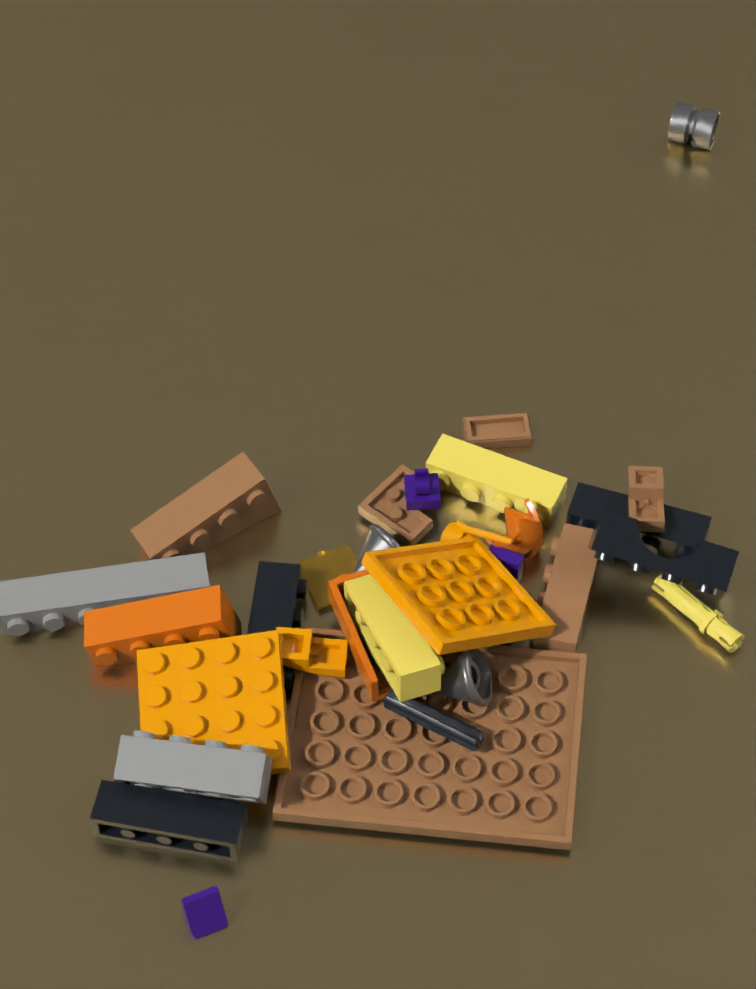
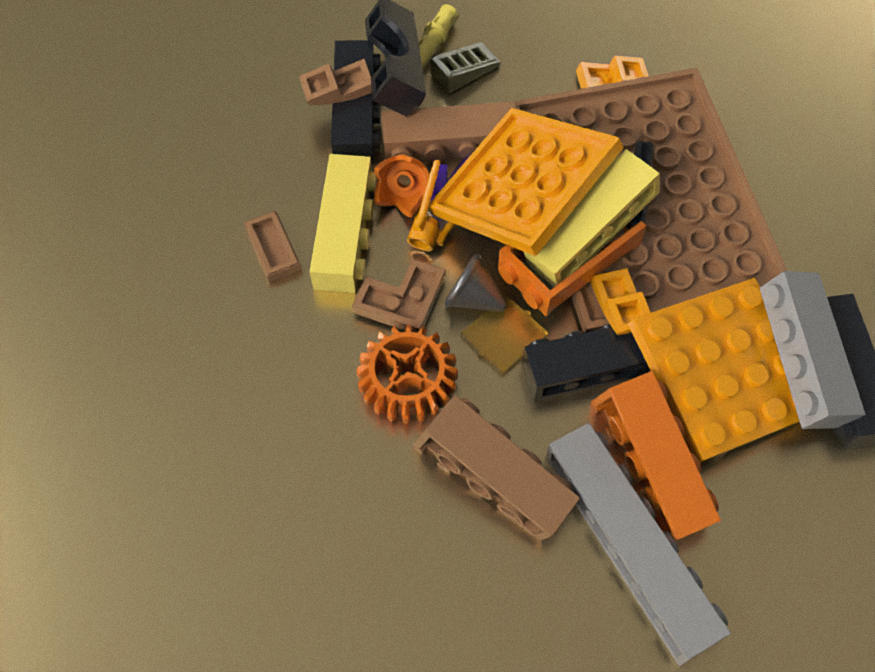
camera: 110 degrees left, 10 degrees up
dark purple tile [404,468,441,511] -> none
none -> orange gear [356,324,458,425]
none -> olive slope [430,42,500,94]
none -> light orange slope [576,55,649,89]

